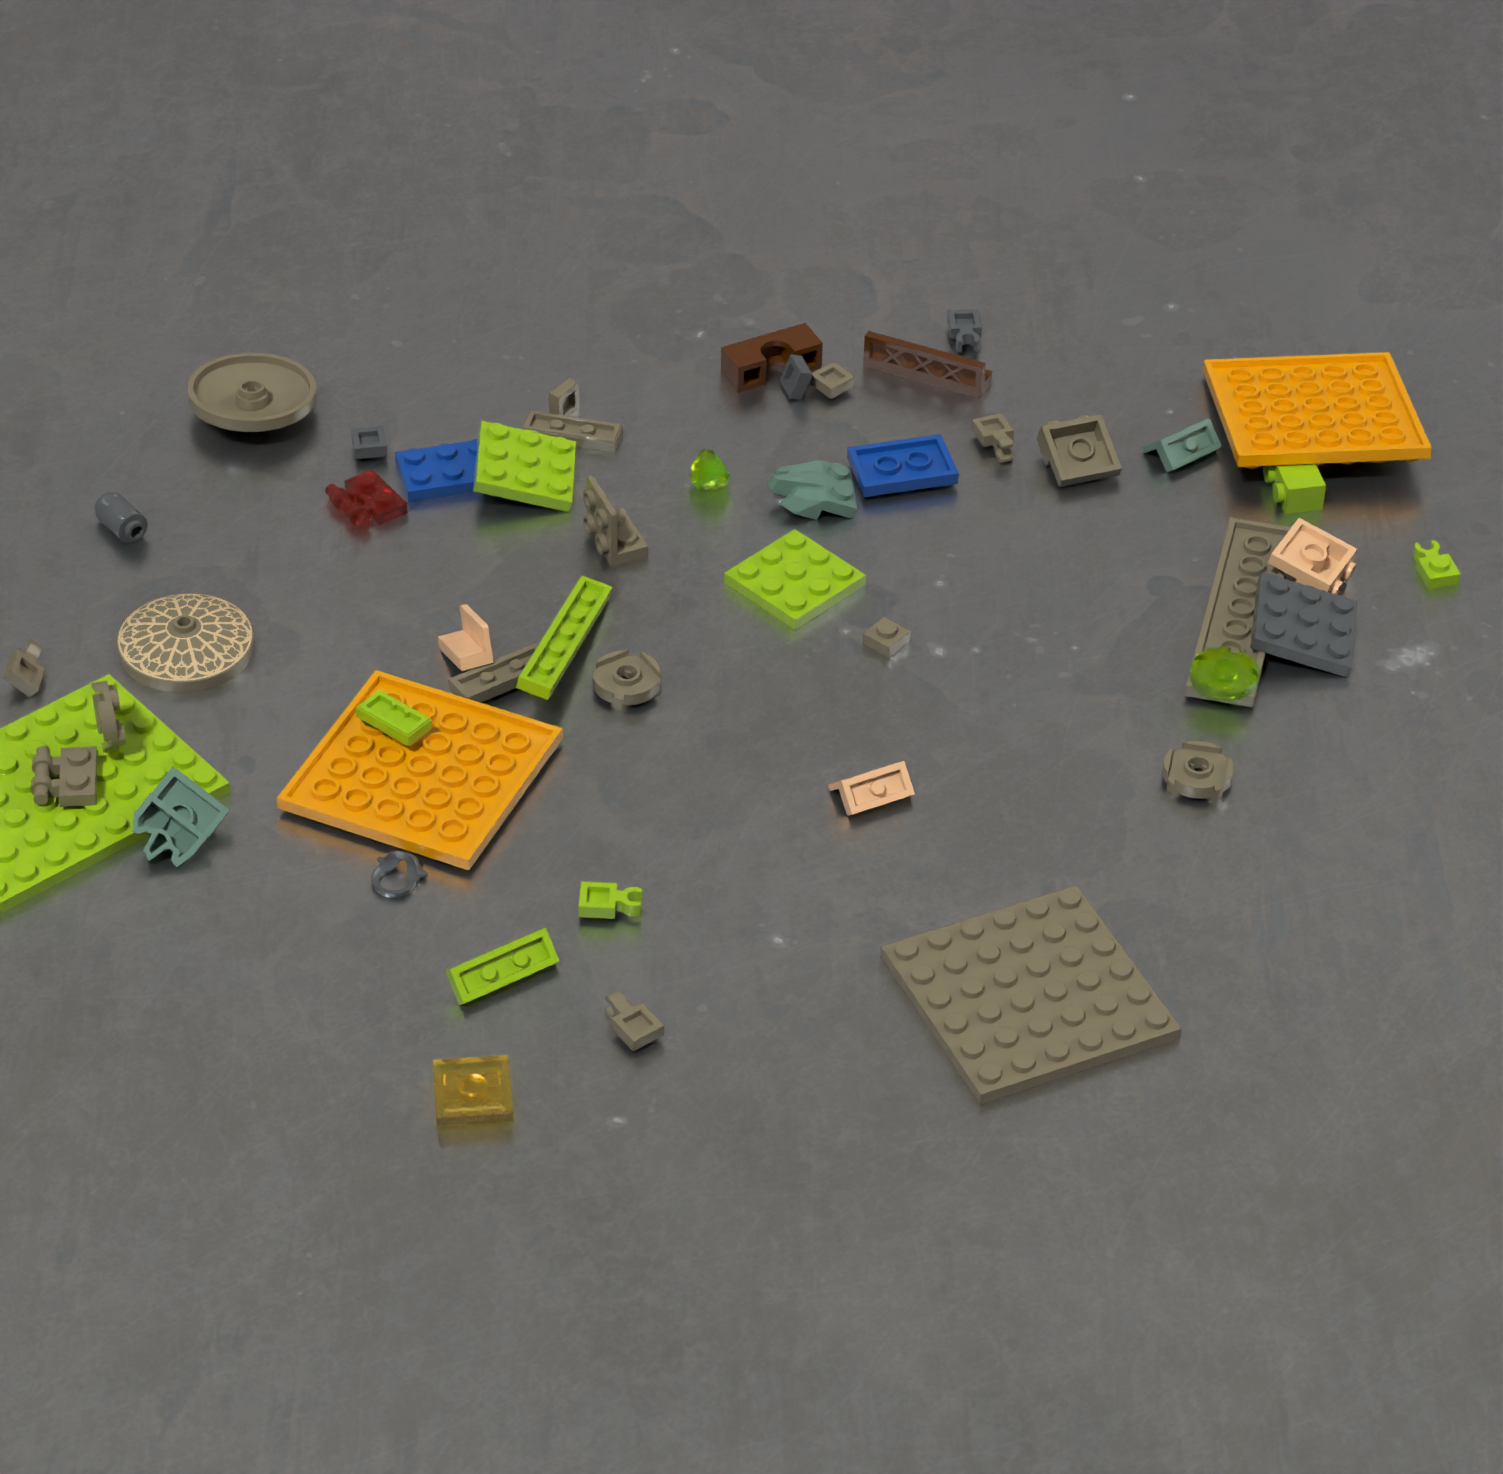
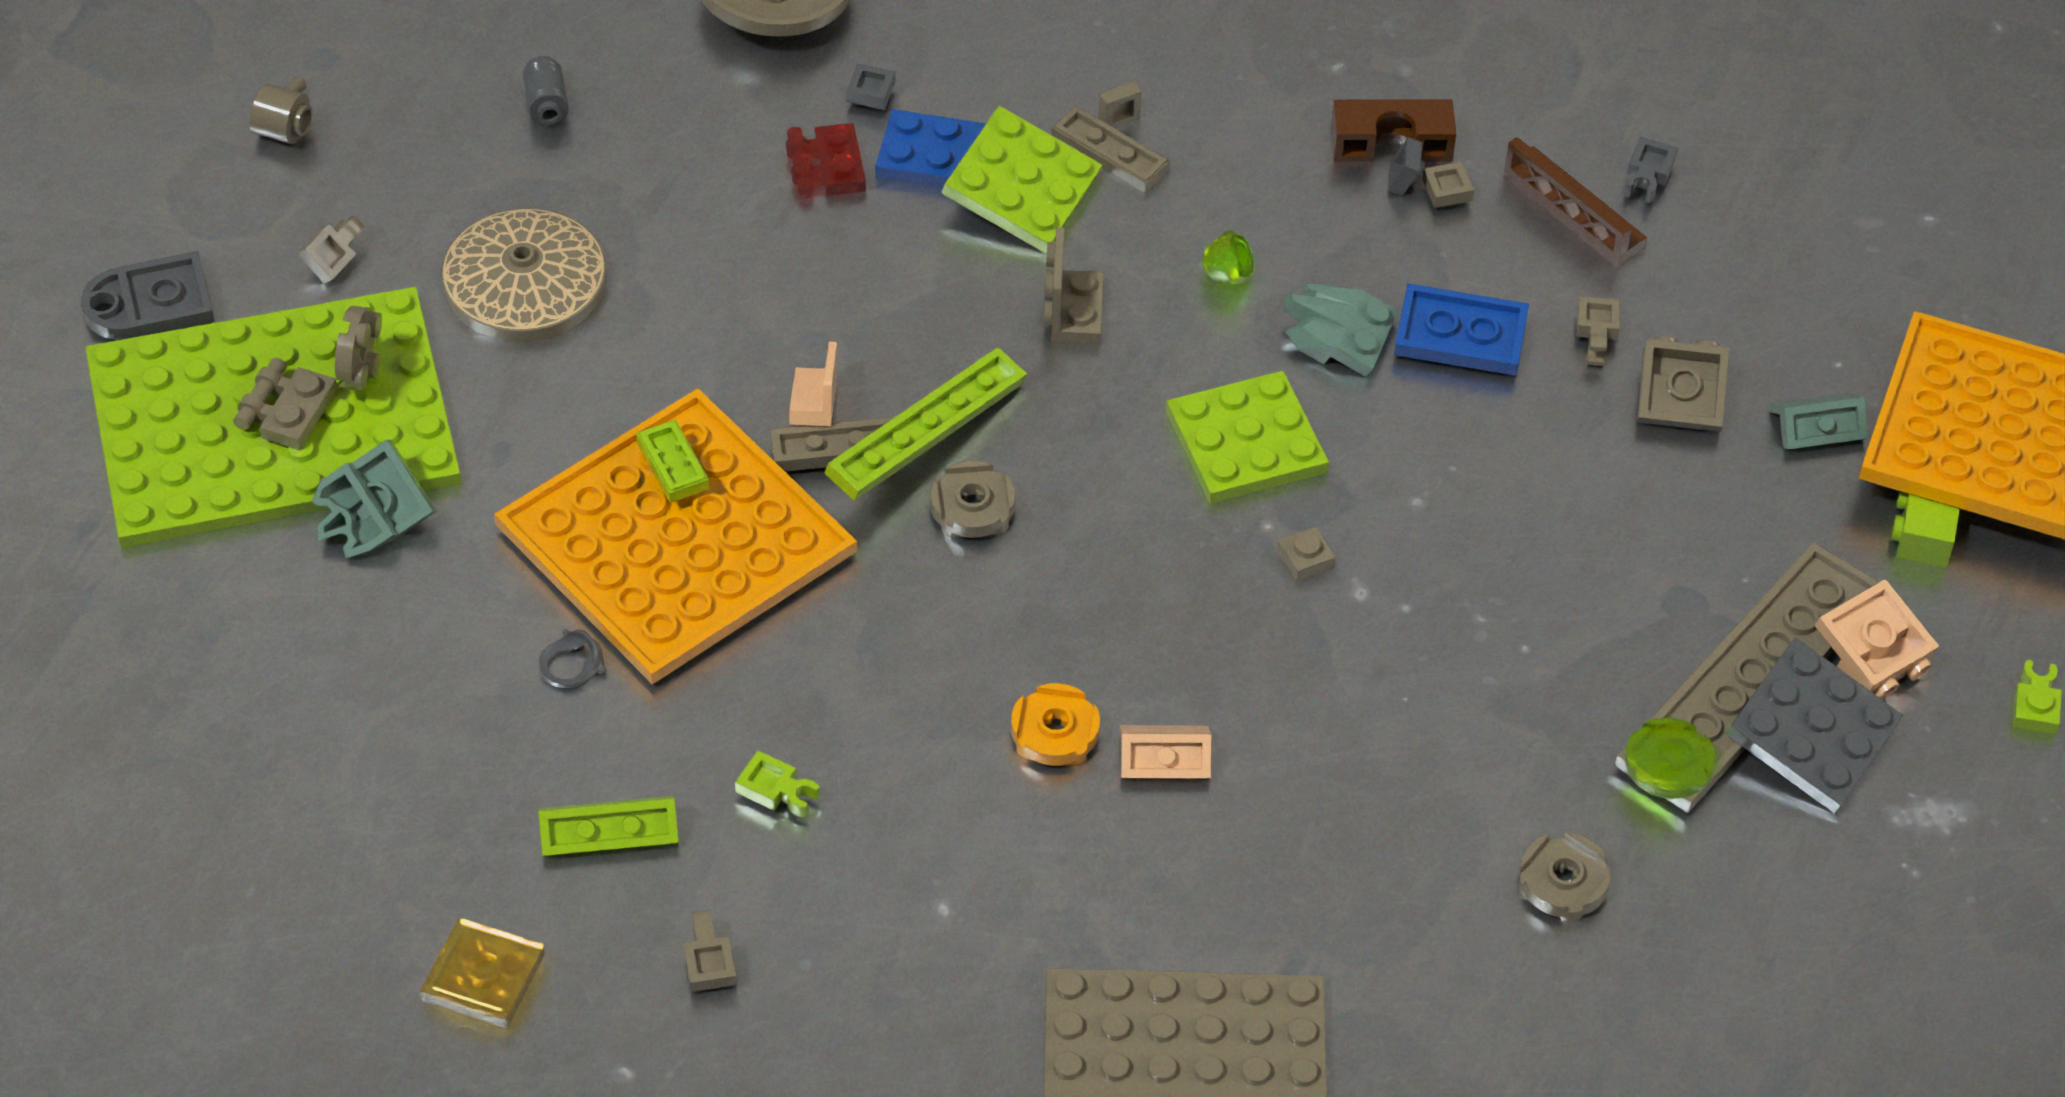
camera: 25 degrees right, 10 degrees up
none -> light orange plate [1011,683,1100,766]

